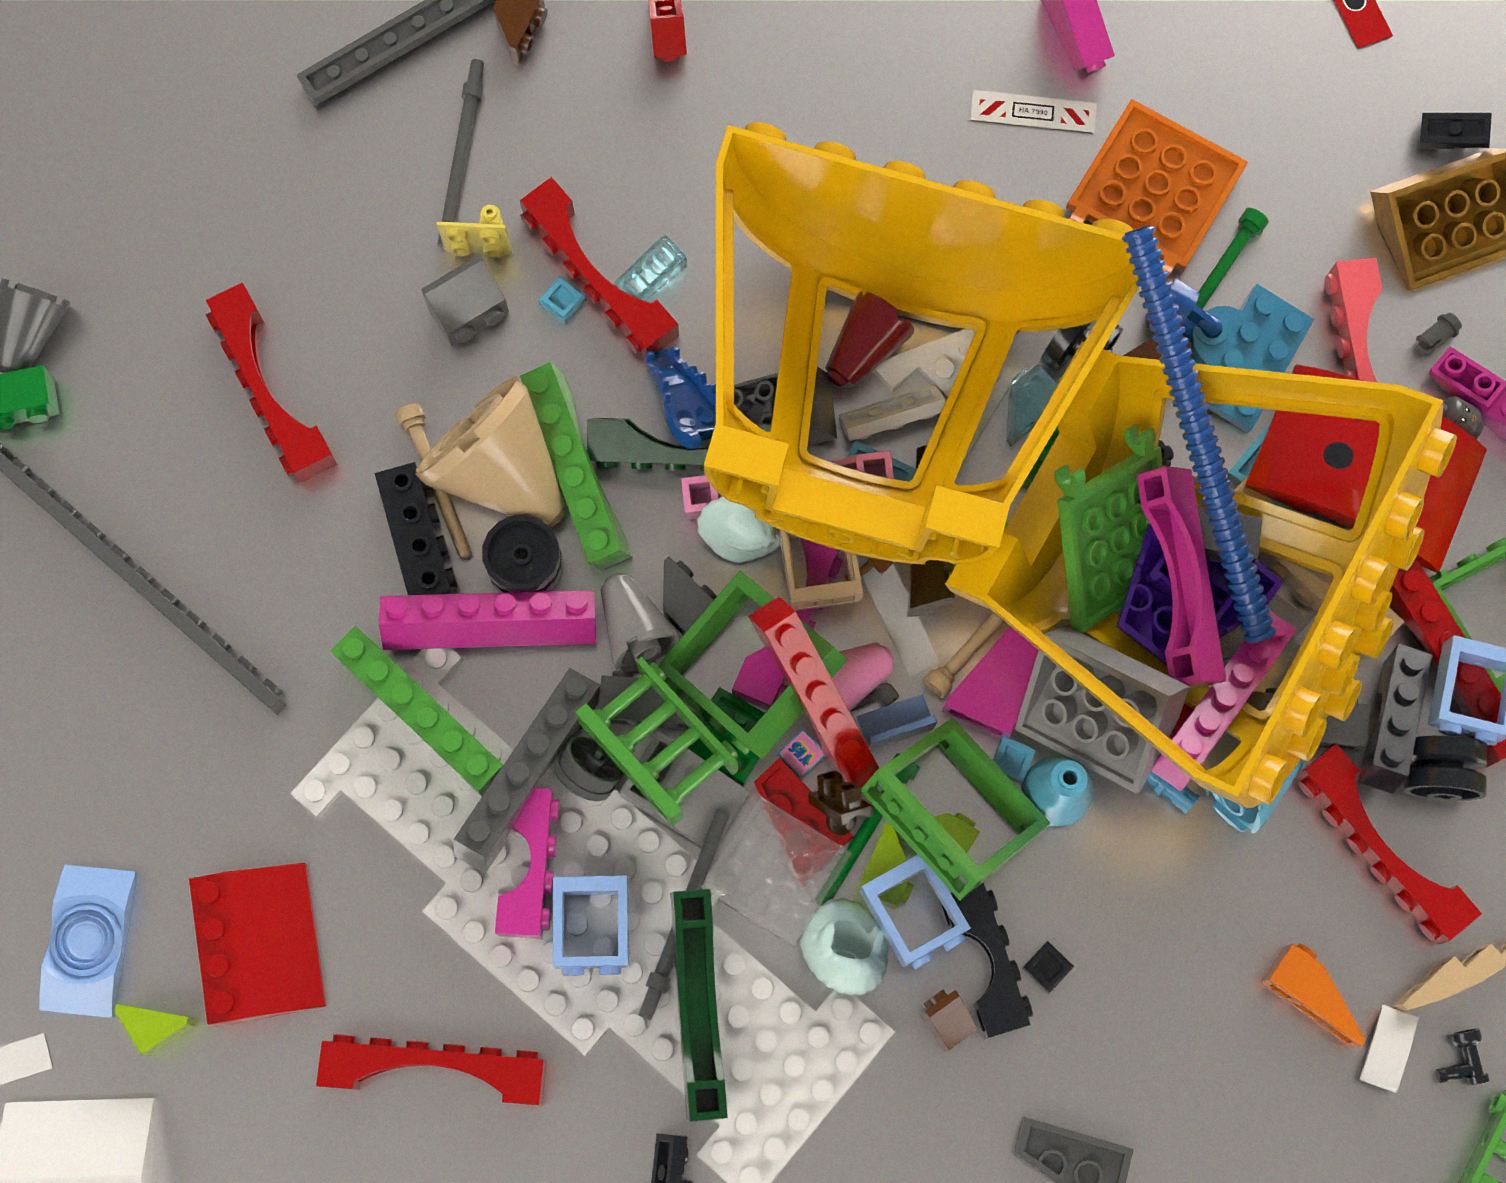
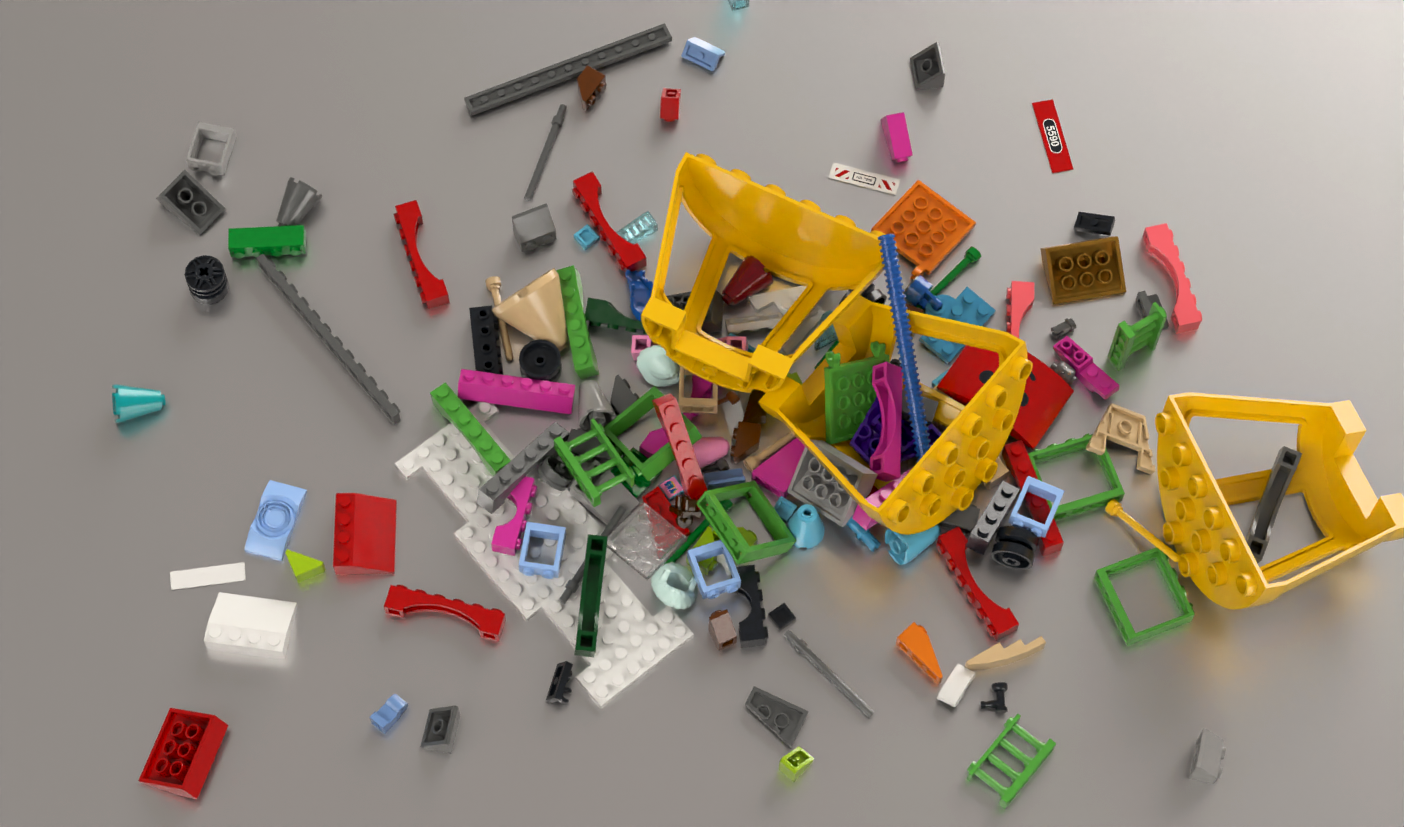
camera: 10 degrees right, 10 degrees down
light yellow hinge [437,205,513,258] -> none
none -> reddish brown slope [730,421,761,464]
none -> dark grey bar [784,630,874,718]

